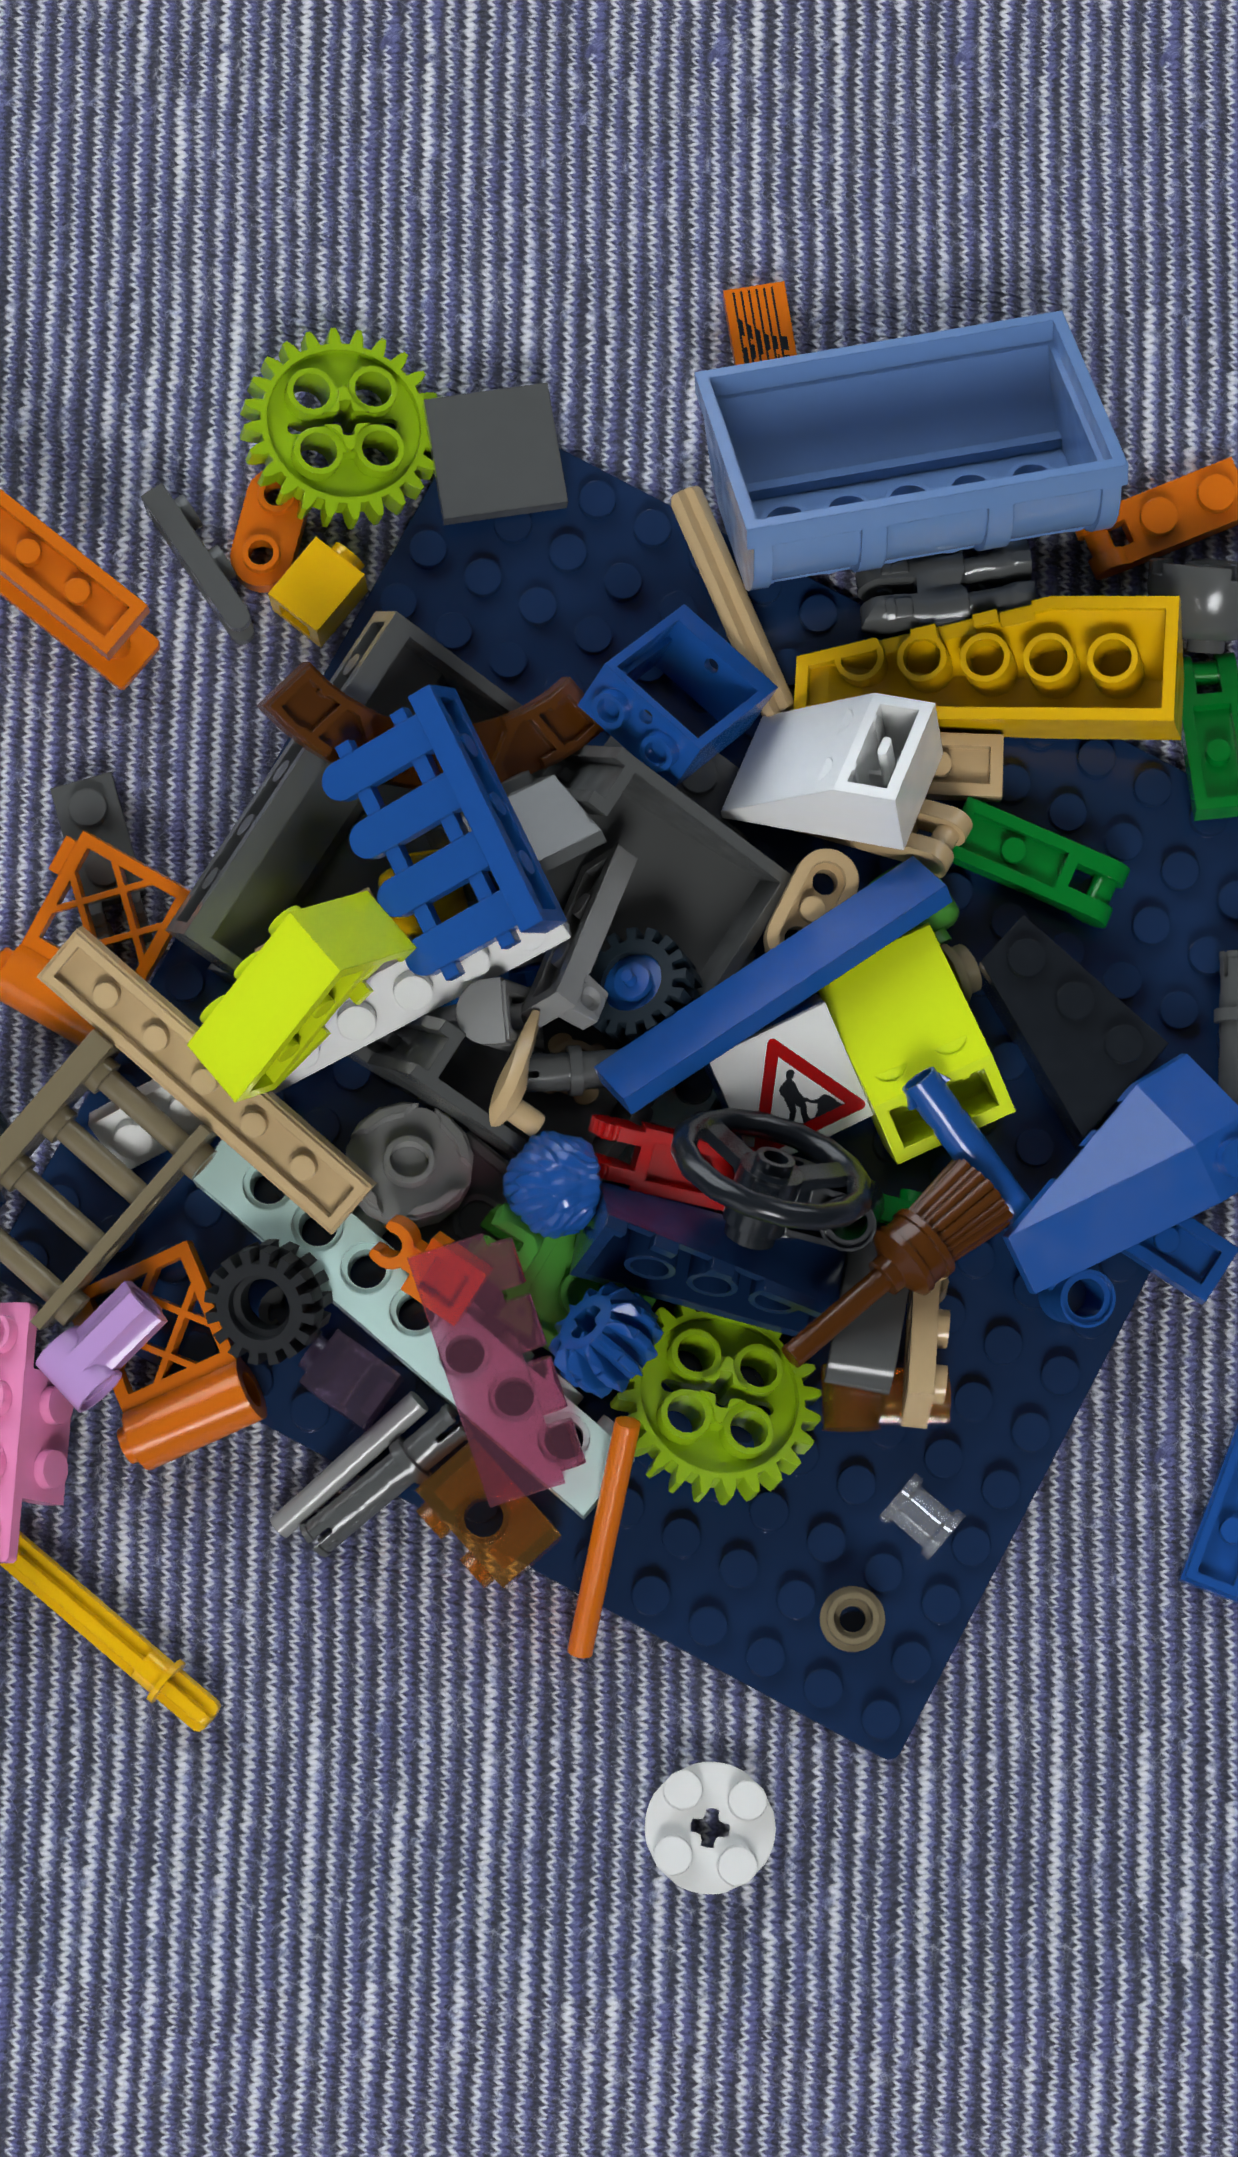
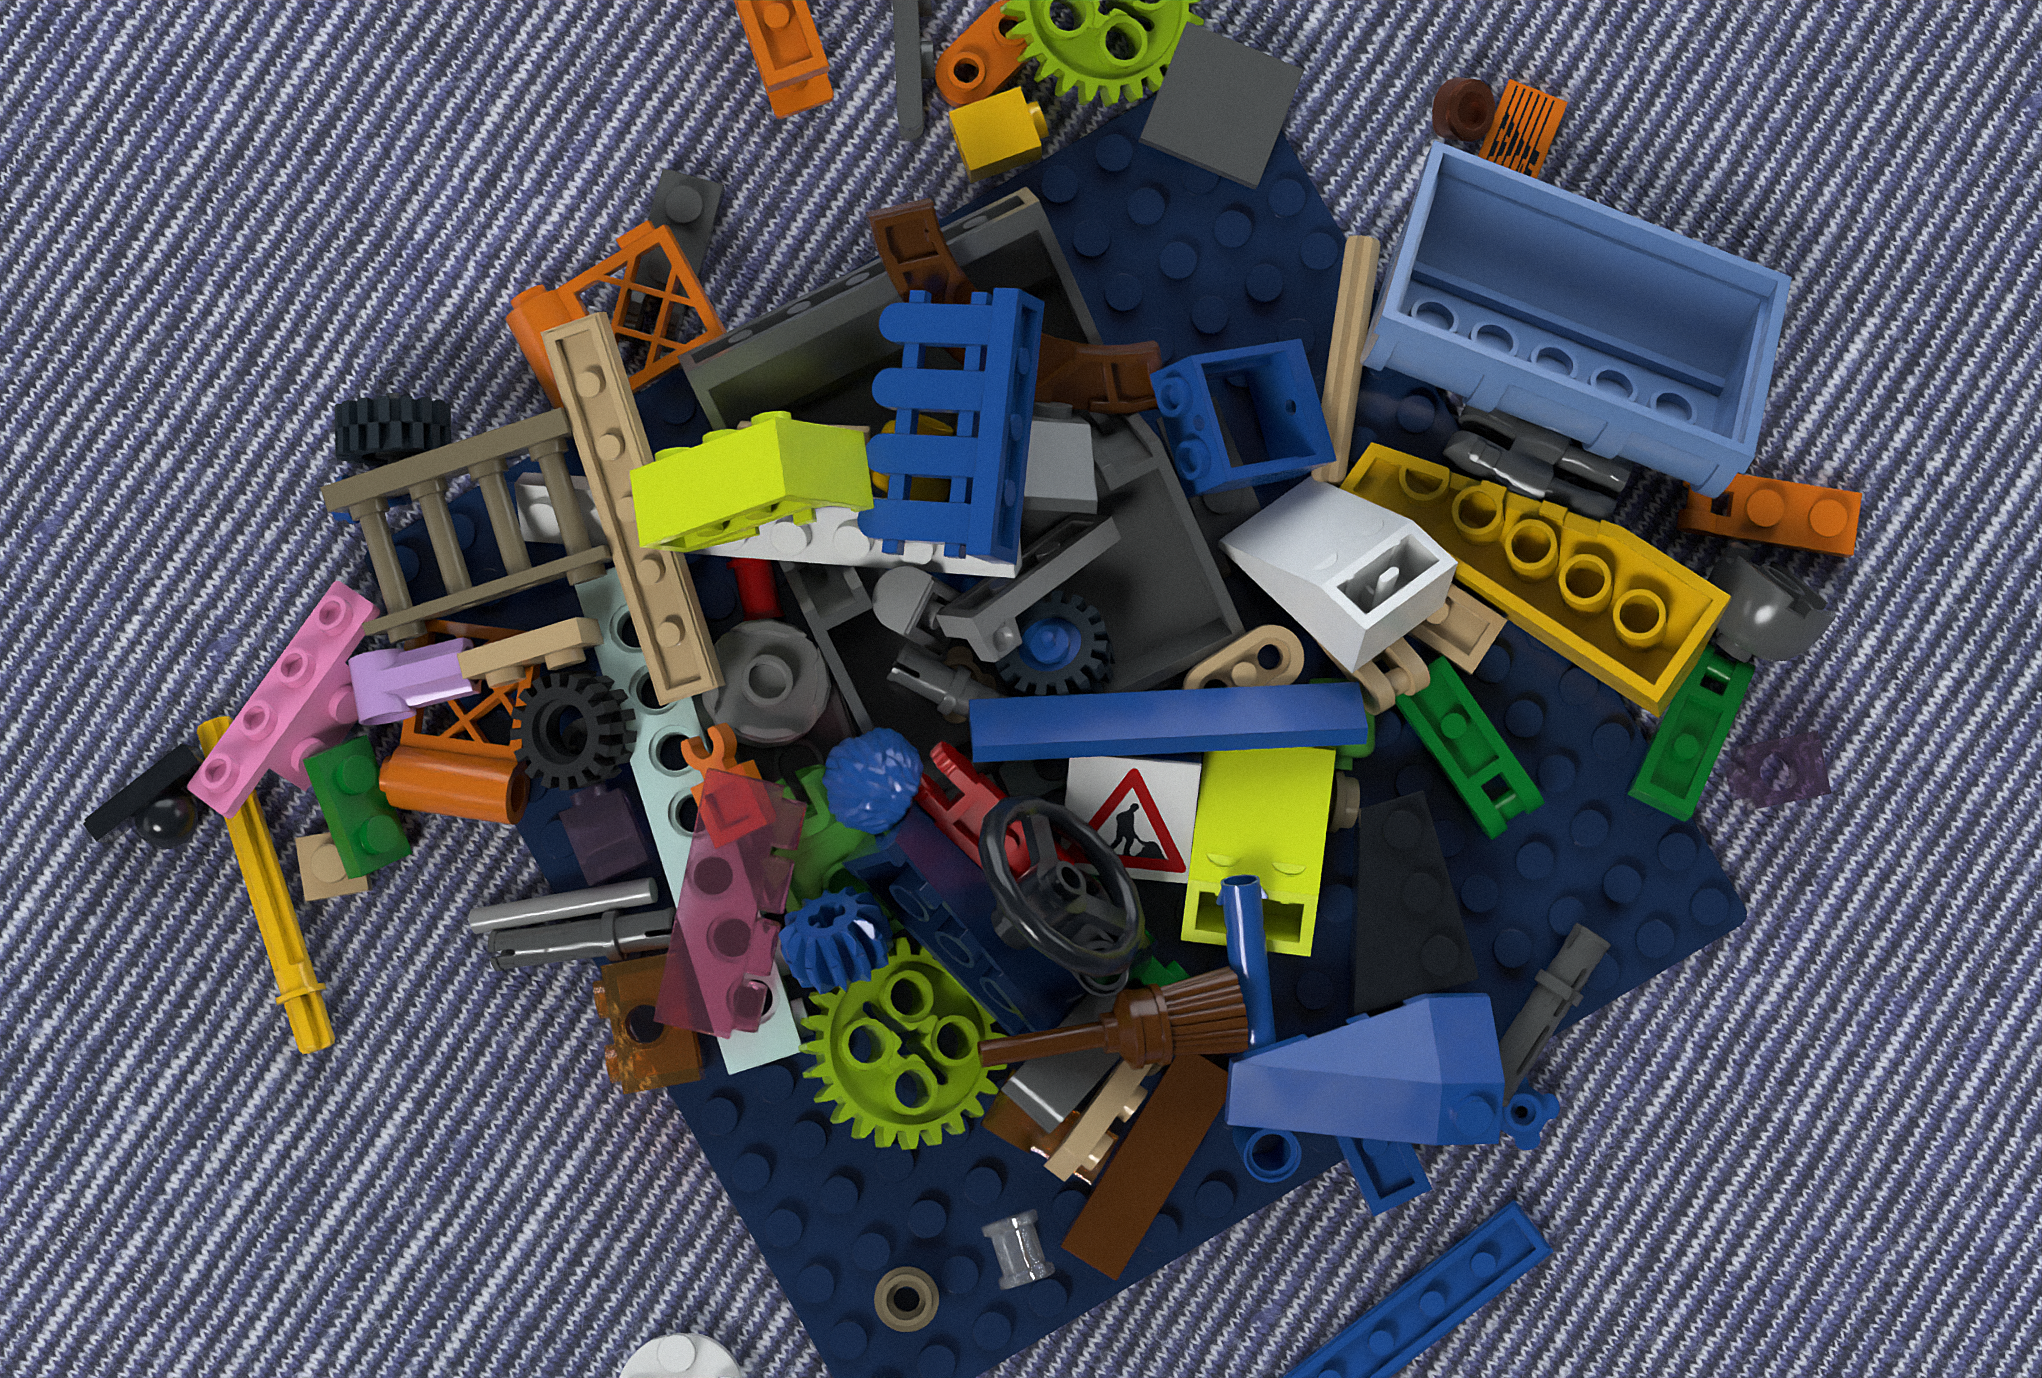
camera: 30 degrees right, 5 degrees up
tan bar [489,1009,545,1137] -> none
orange bar [567,1416,641,1659] -> none
none -> tan plate [295,832,373,902]
none -> green plate [303,734,412,879]
none -> tan plate [457,617,604,688]
none -> red pin [726,557,785,622]
none -> reddish brown brick [1060,1053,1229,1281]
none -> copper tile [1432,77,1496,142]

